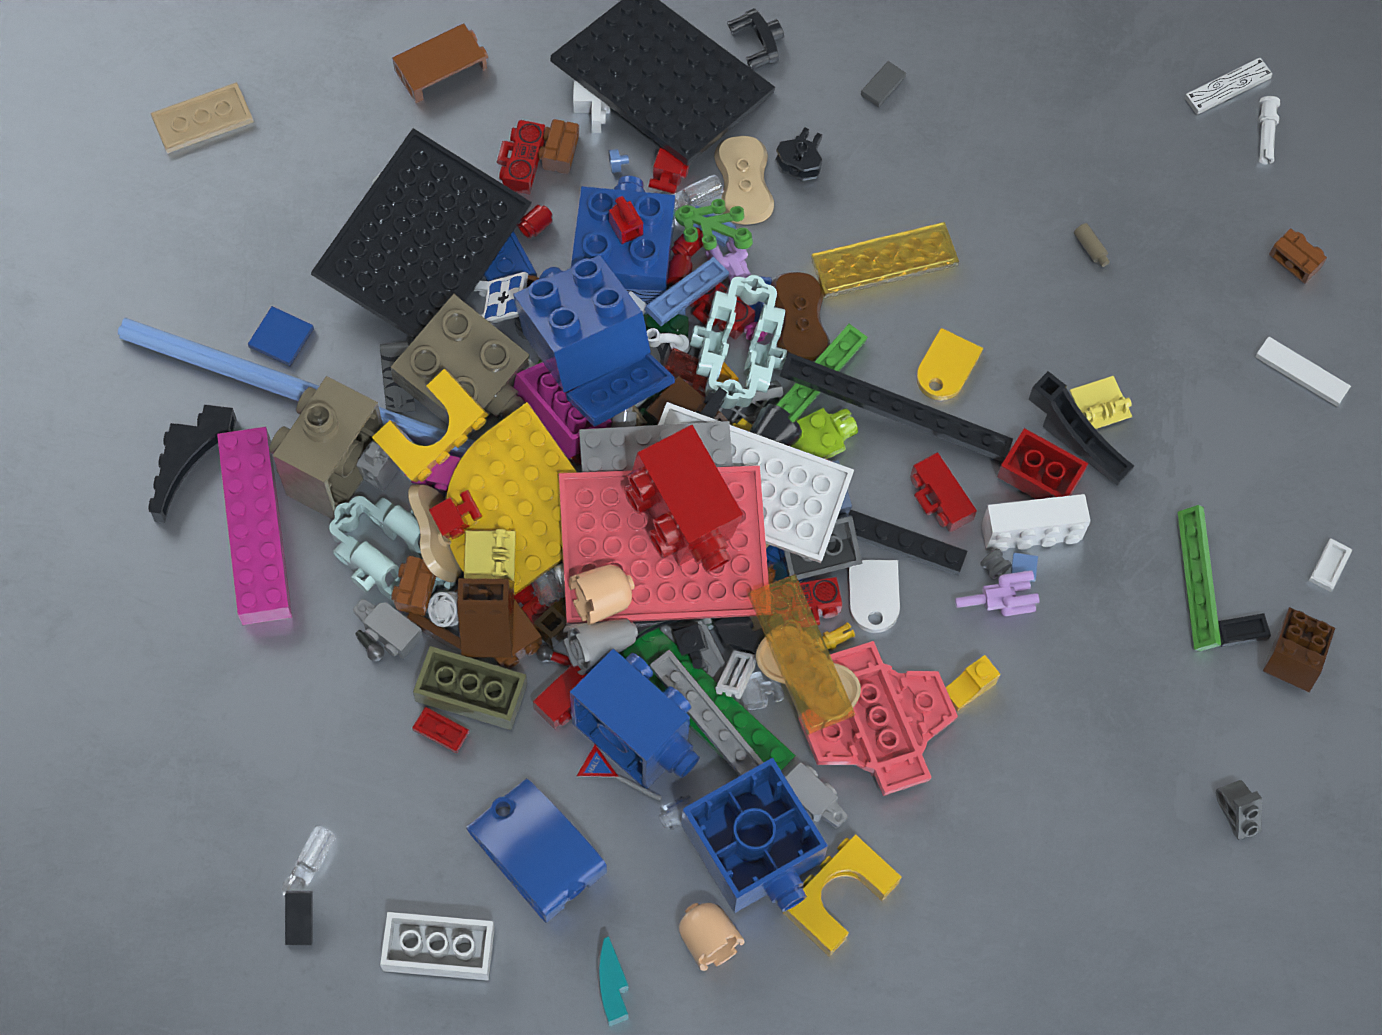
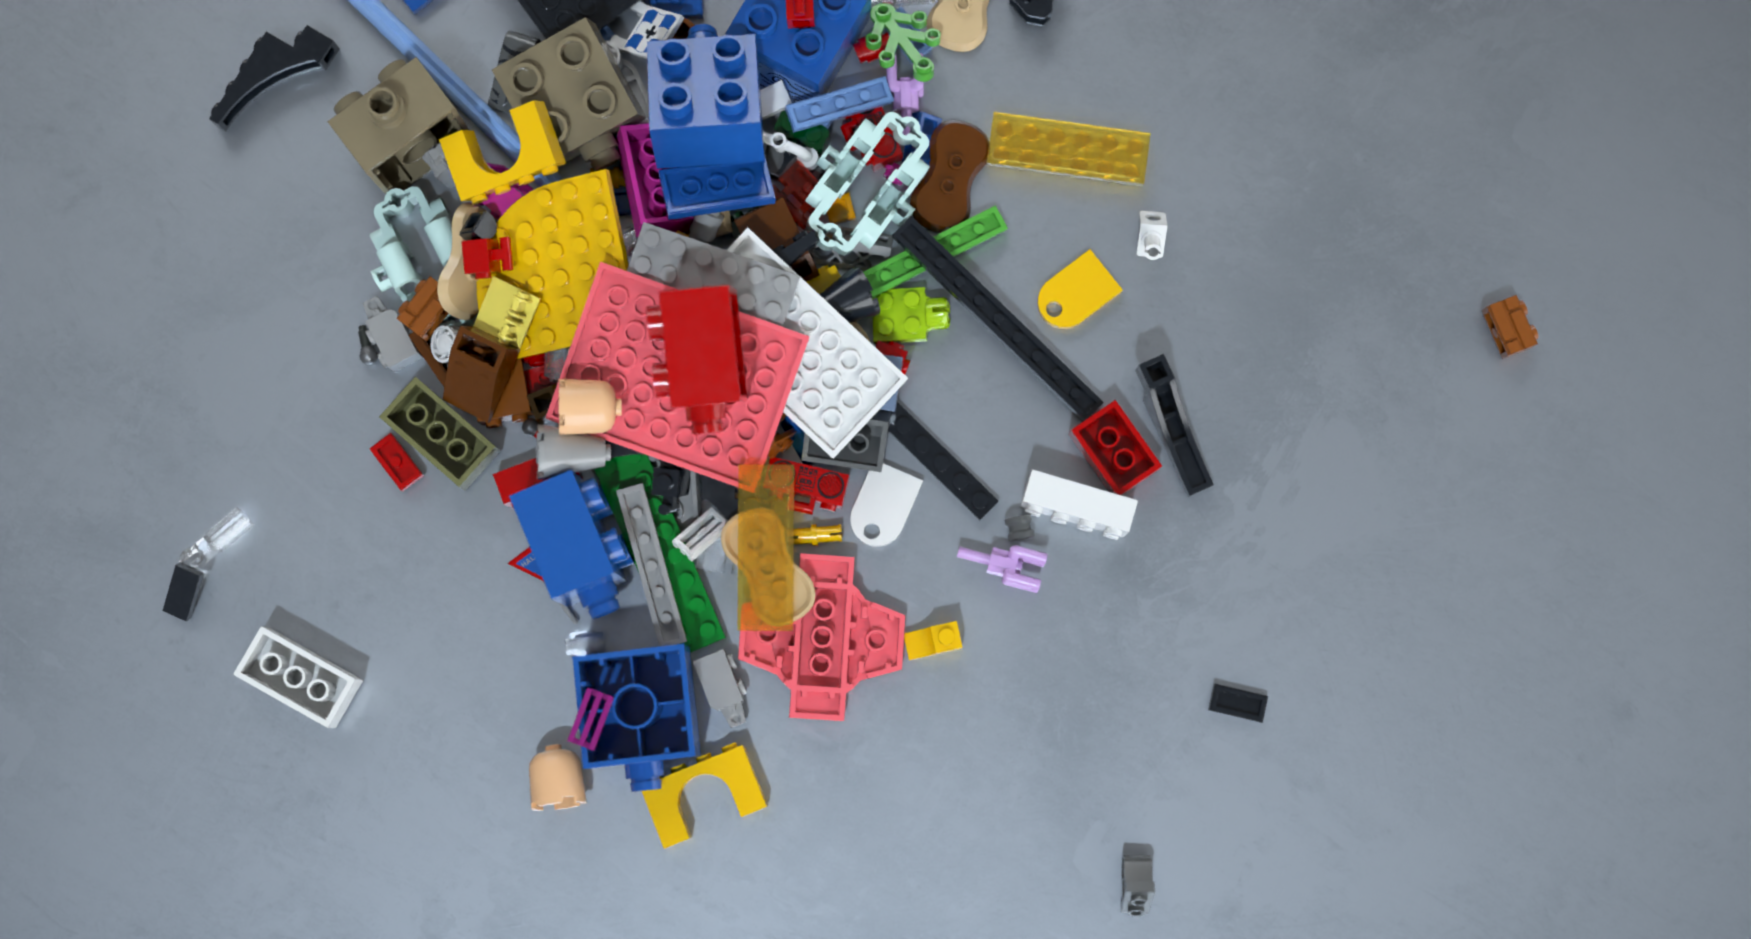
camera: 30 degrees right, 15 degrees up
dark pink brick [217,427,292,625] -> none
blue panel [466,778,607,923] -> none
teal slope [599,936,629,1027] -> none
red brick [667,254,693,287] -> none
red piece [910,452,977,532] -> none
medium blue tile [1011,553,1038,582] -> none
light yellow hinge [1069,376,1132,429] -> none
dark tan cylinder [1074,223,1110,267] -> none
bright green plate [1178,505,1221,652] -> none
white tile [1184,58,1273,115] -> none
white tile [1255,337,1351,407] -> none
white pin [1258,96,1280,164] -> none
reddish brown slope [1263,607,1335,693] -> none
white tile [1309,538,1353,592] -> none
none -> black brick [459,211,497,241]
none -> magenta tile [567,687,615,751]
none -> white bracket [1136,211,1167,260]

